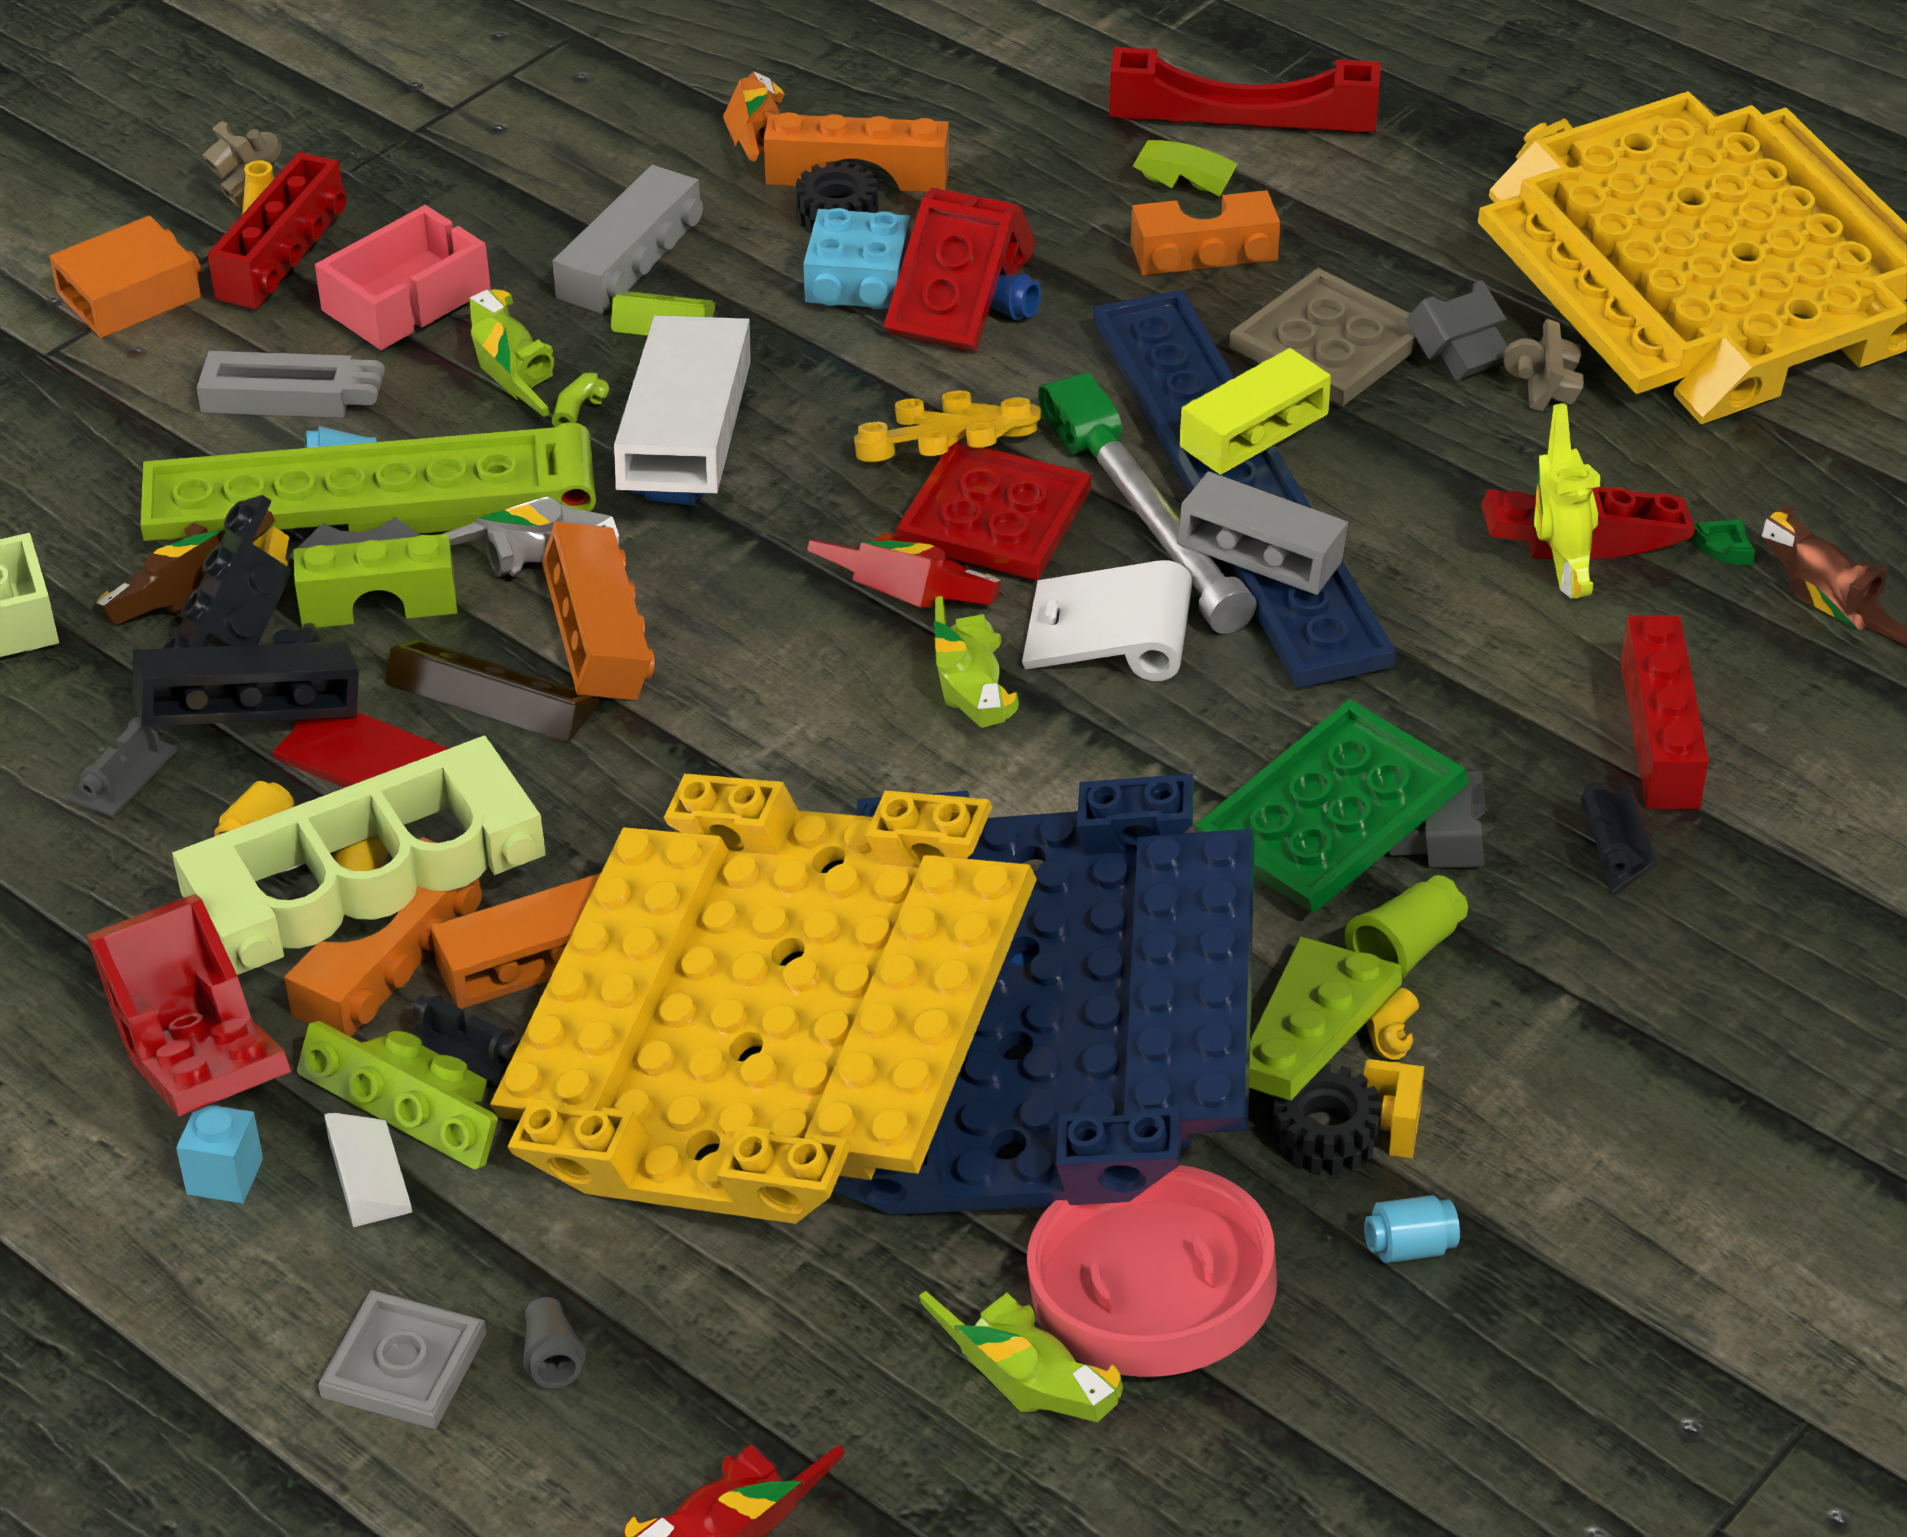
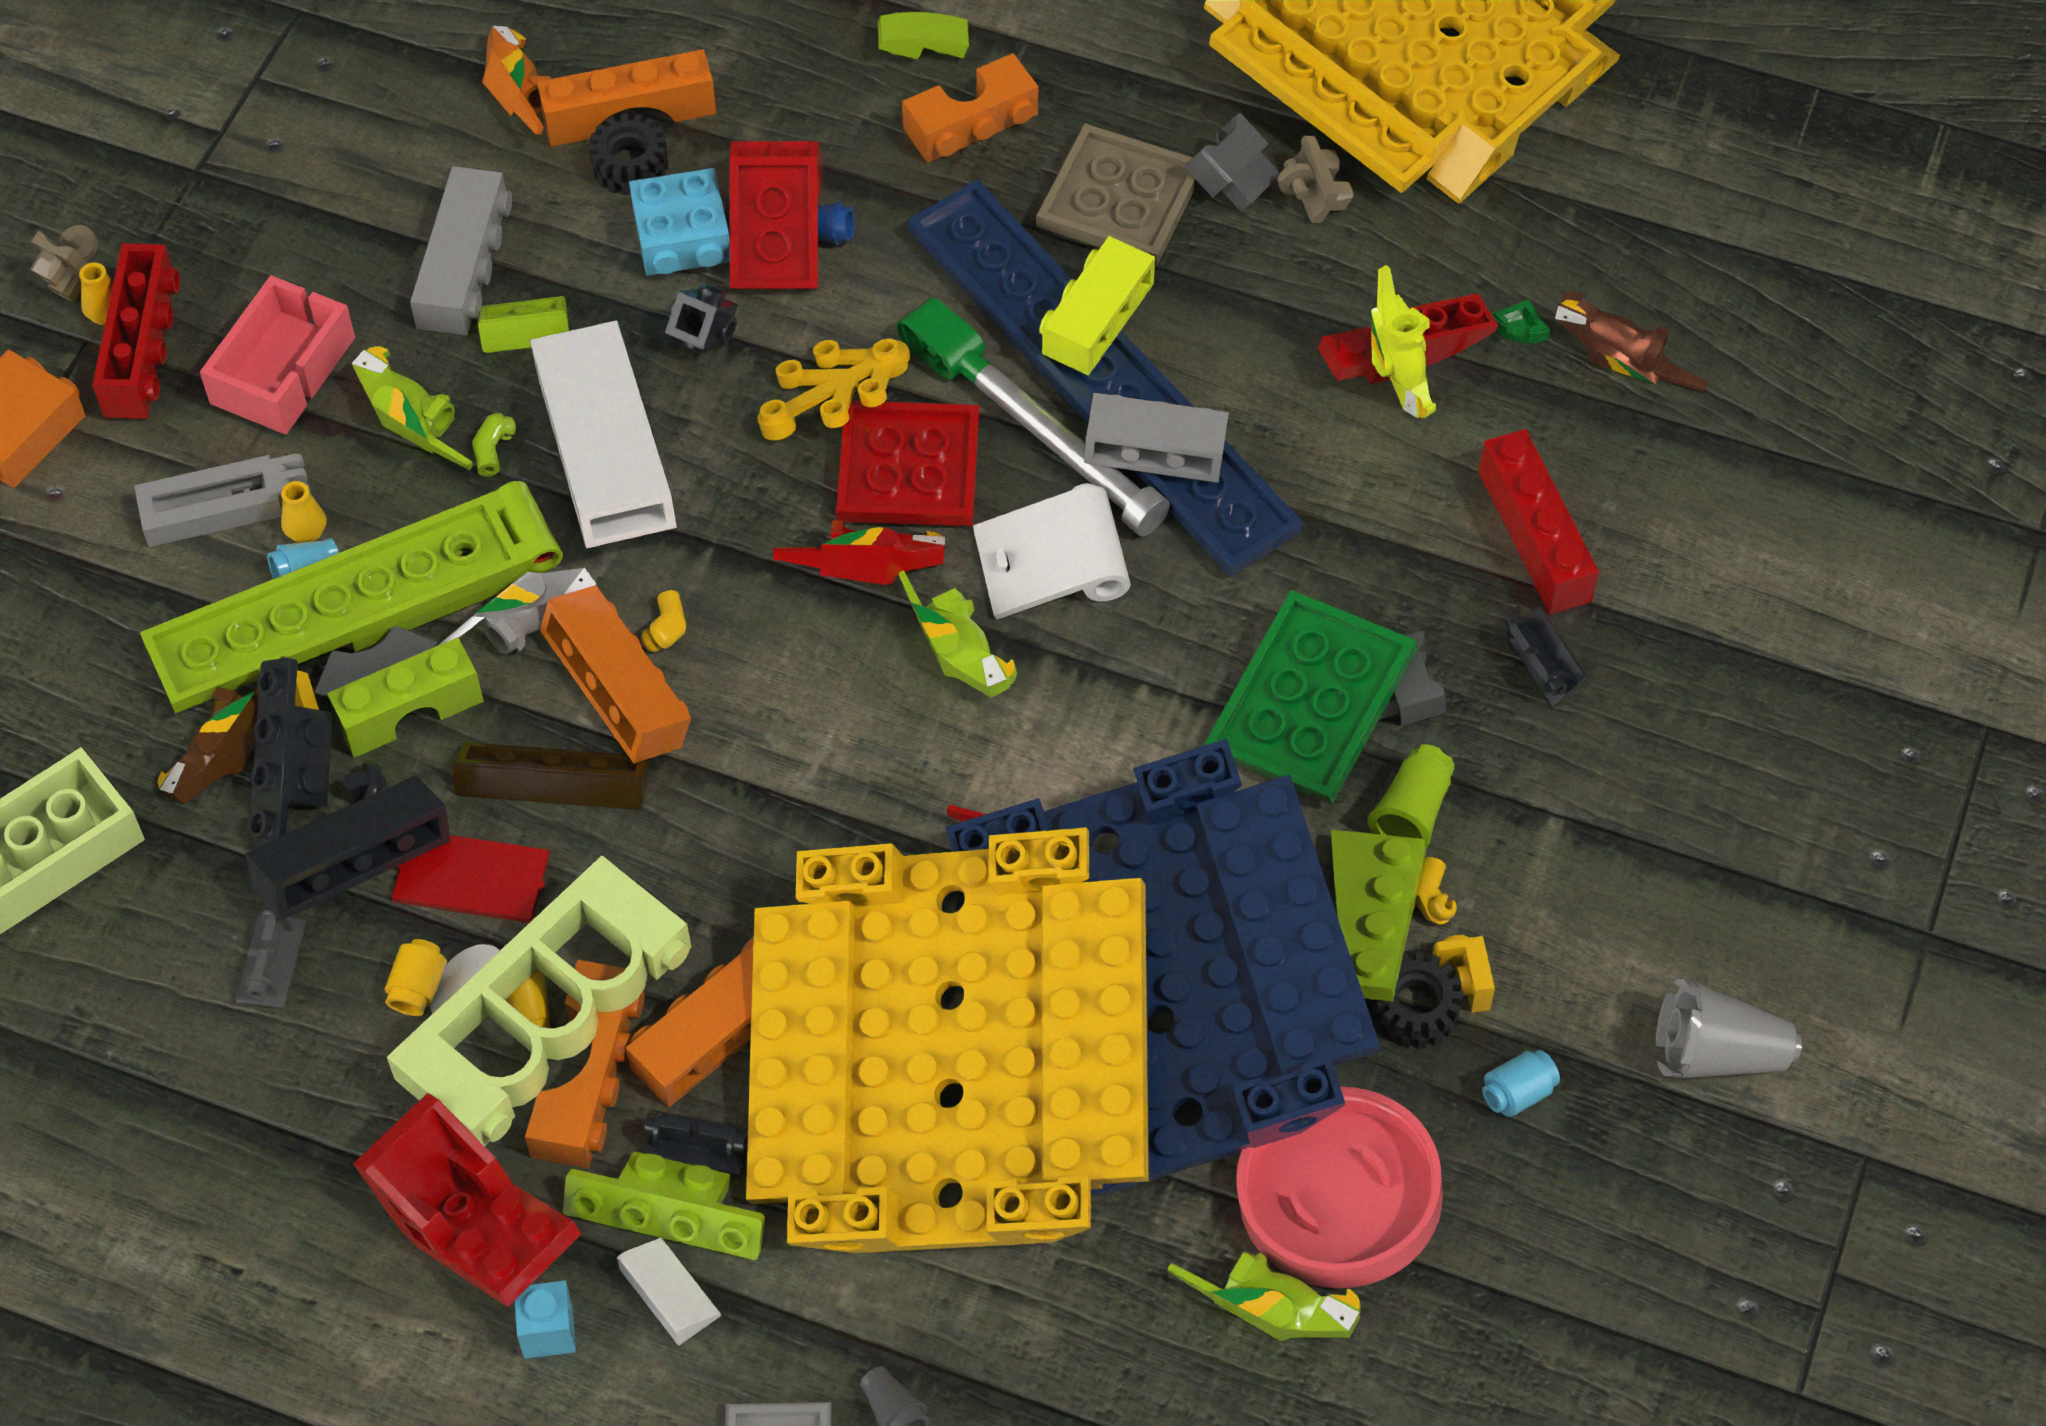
camera: 20 degrees left, 15 degrees up
none -> yellow cone [281,481,327,543]
none -> yellow arm [641,590,686,652]
none -> black brick [665,284,738,352]
none -> light grey cone [1656,979,1802,1079]

